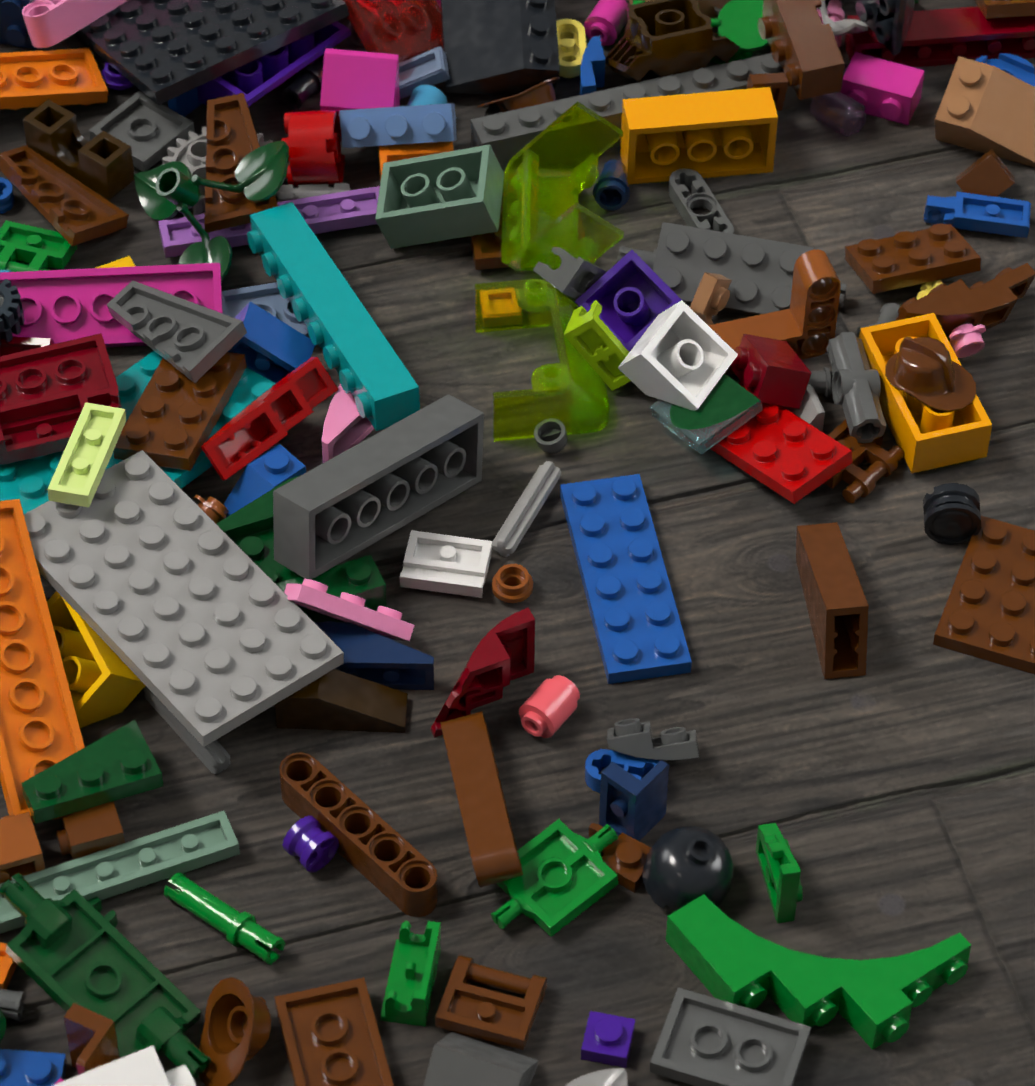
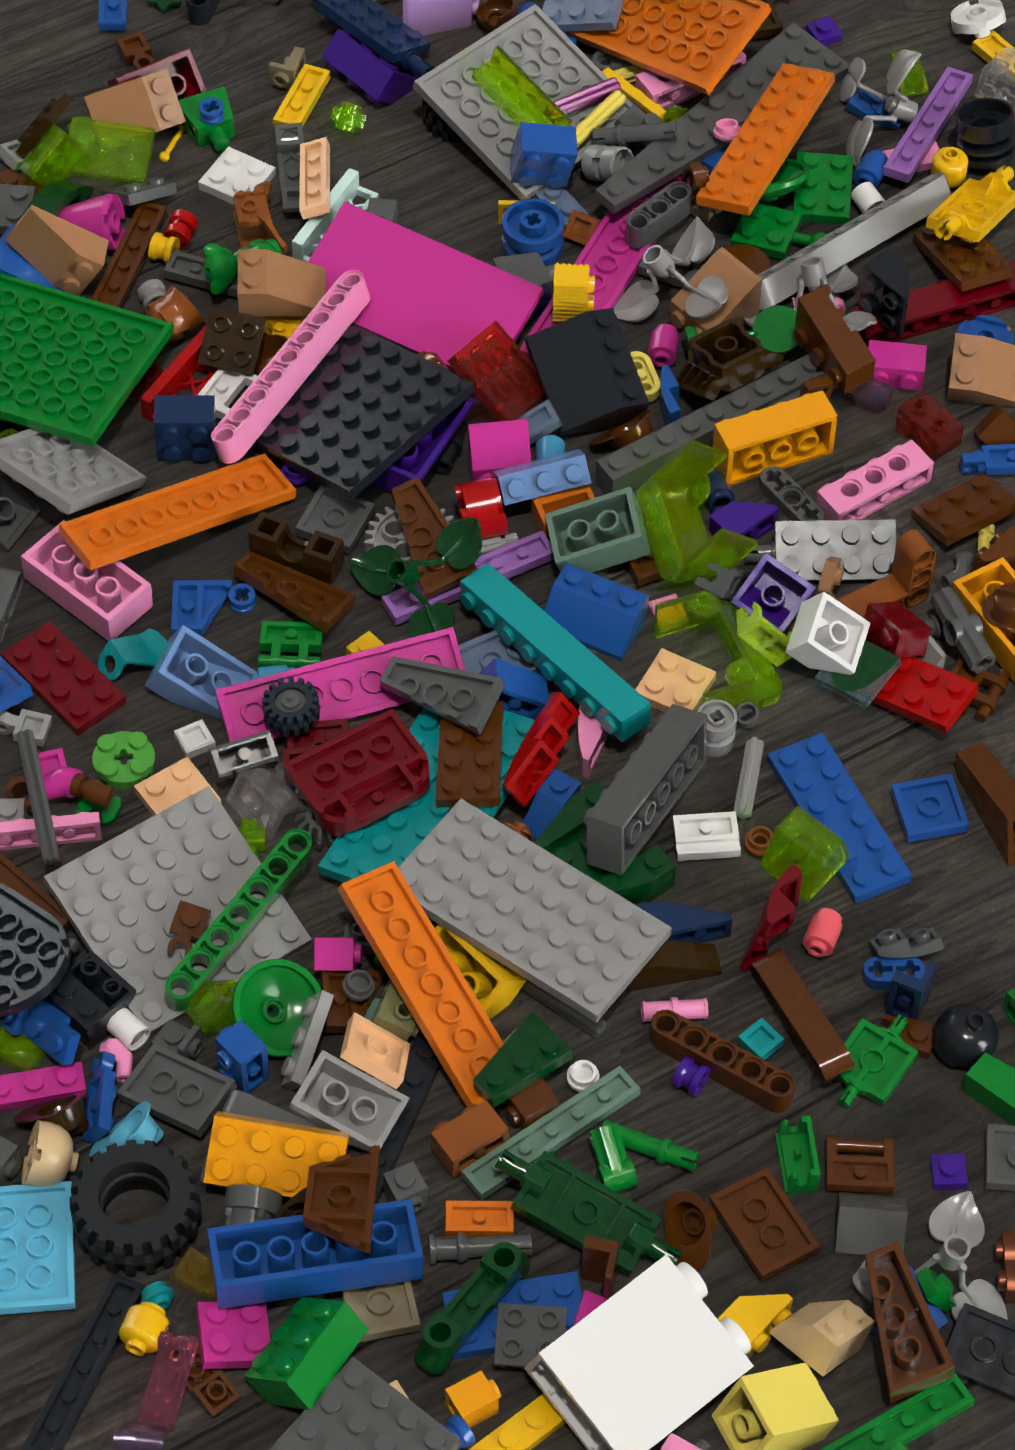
camera: 15 degrees left, 5 degrees up
yellowish green plate [47,402,126,507] -> none
bright pink plate [284,578,414,641] -> none
none -> blue slope [544,563,649,661]
none -> white plate [566,1060,600,1092]
none -> green piece [589,1124,638,1192]
none -> light nougat plate [635,648,717,713]
none -> bright pink pin [640,997,708,1022]
none -> light grey wheel [698,699,737,757]
none -> dark purple slope [709,501,779,556]
none -> teal plate [737,1018,784,1060]
none -> clear neon green slope [760,806,850,903]
none -> bright pink brick [816,440,934,520]
none -> blue plate [890,774,970,843]
none -> clear red brick [895,390,964,461]

